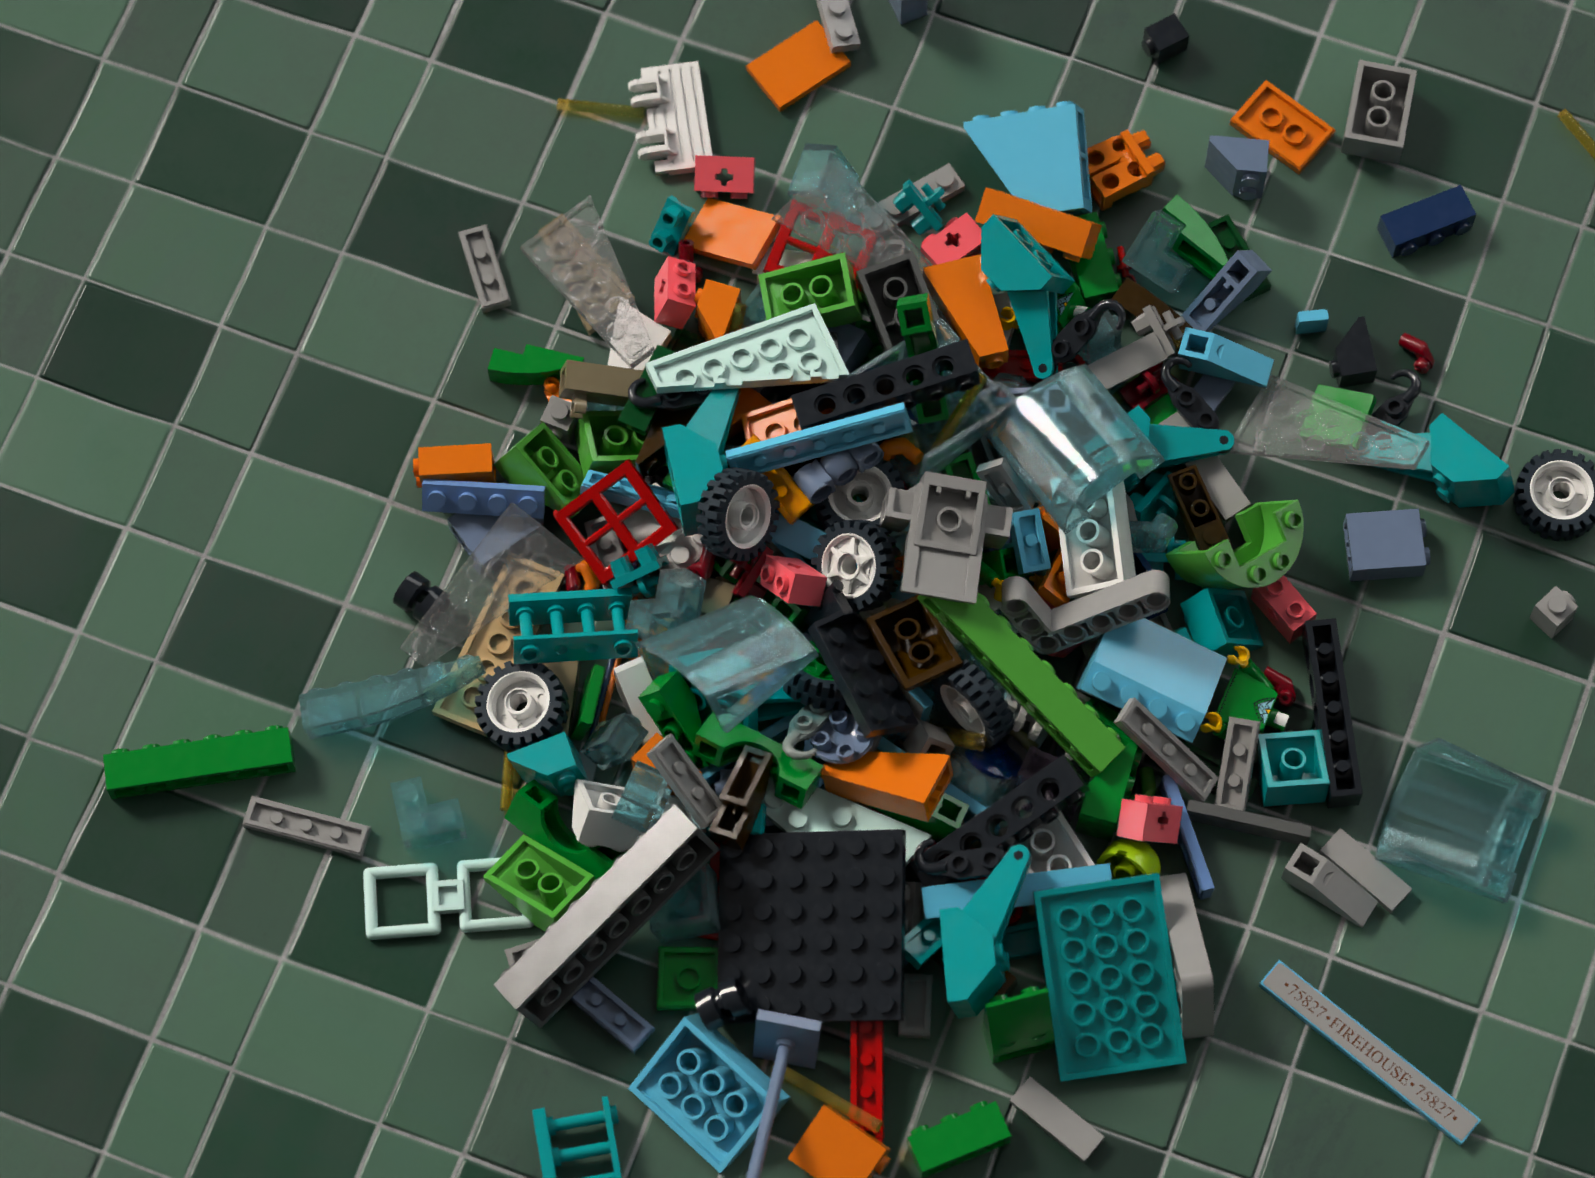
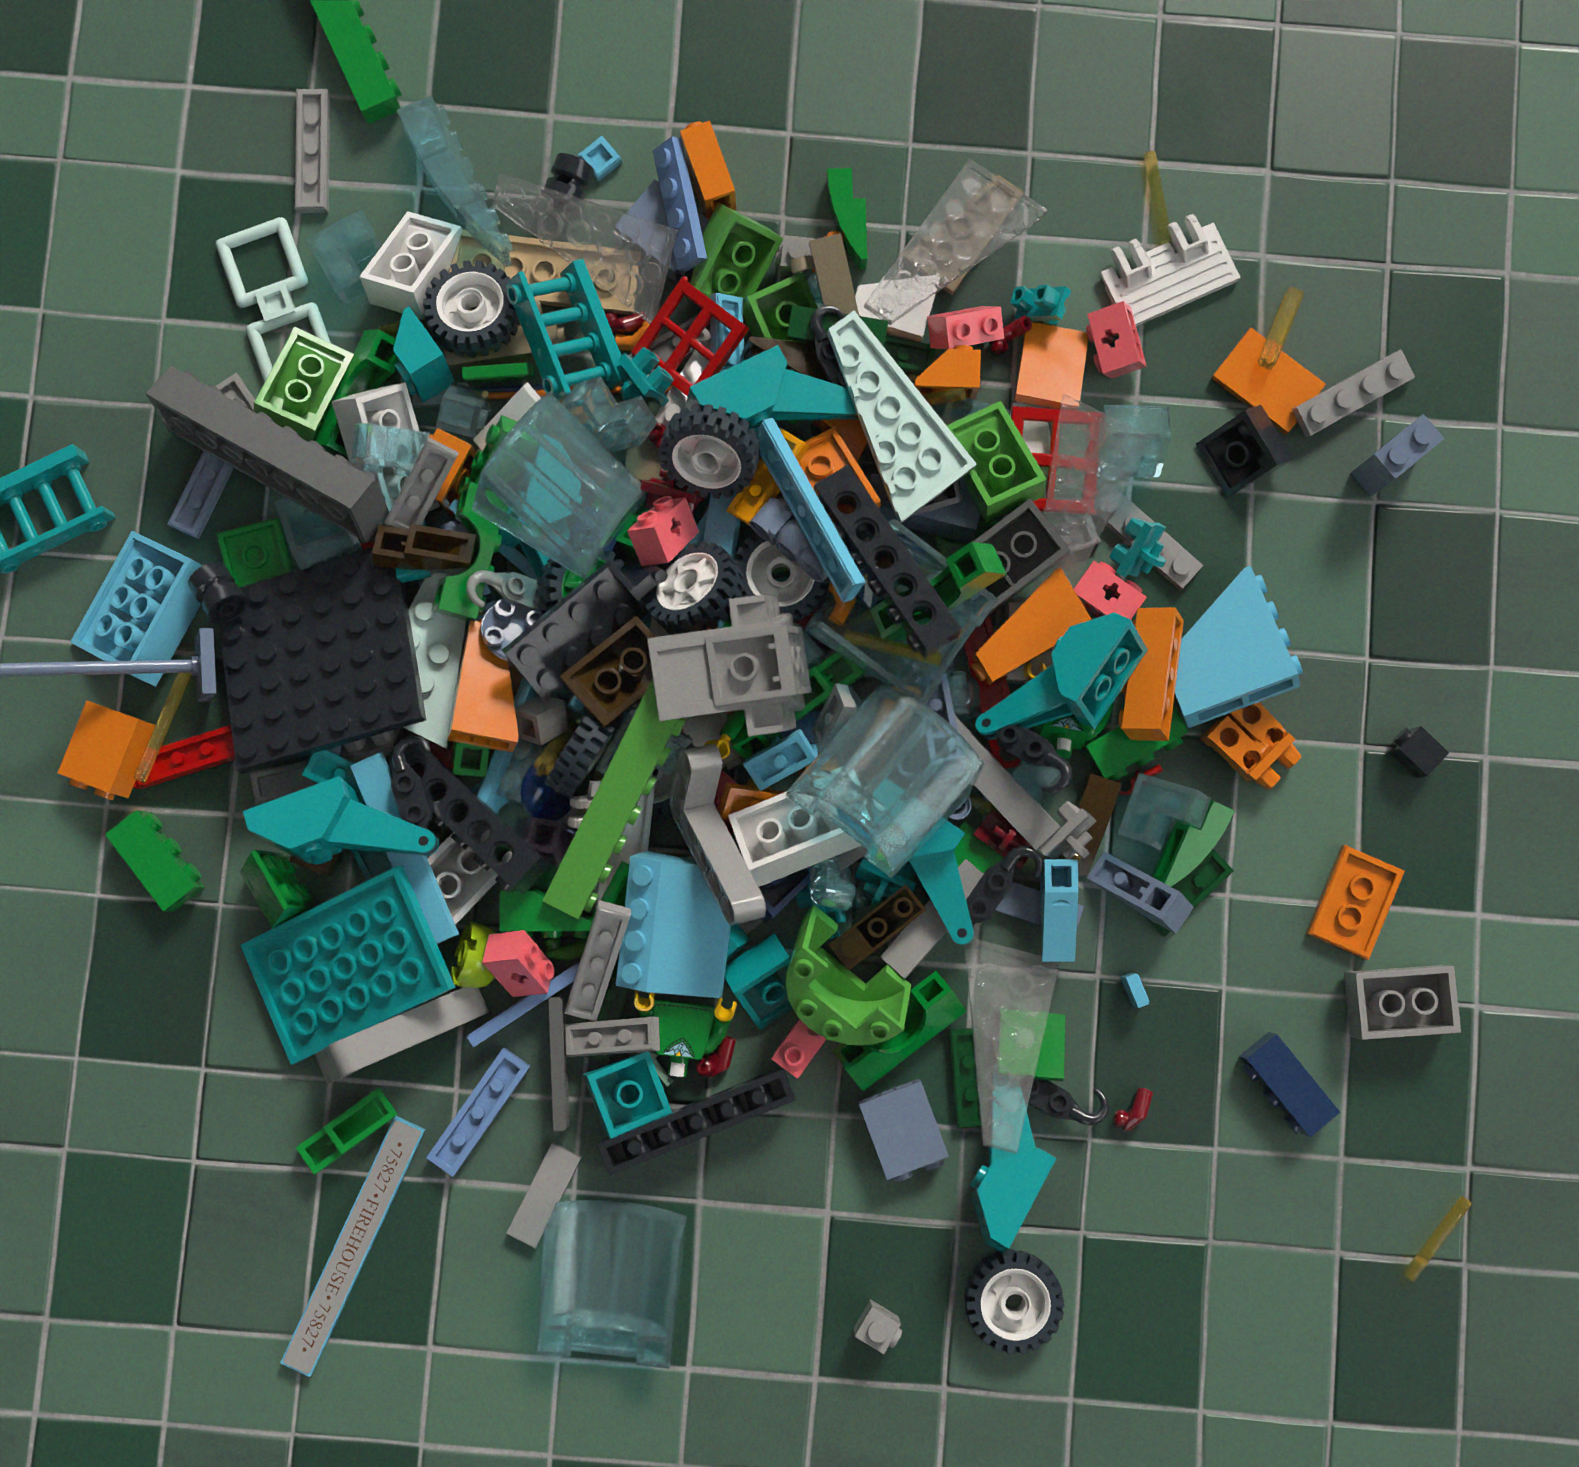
camera: 70 degrees right, 15 degrees up
light grey tile [458,224,511,313] -> none
light grey tile [1009,1077,1104,1163] -> none
sand blue slope [1205,135,1269,200] -> none
light grey slope [1281,843,1378,928] -> none
black slope [1329,316,1377,388] -> none
none -> green slope [296,1088,398,1175]
none -> white slope [360,211,462,320]
none -> medium blue plate [426,1048,531,1177]
none -> medium azure tile [578,136,622,182]
none -> green arch [832,971,966,1091]
none -> dark green tile [949,1027,990,1129]
none -> black slope [1196,405,1294,497]
none -> clear yellow axle [1258,287,1304,370]

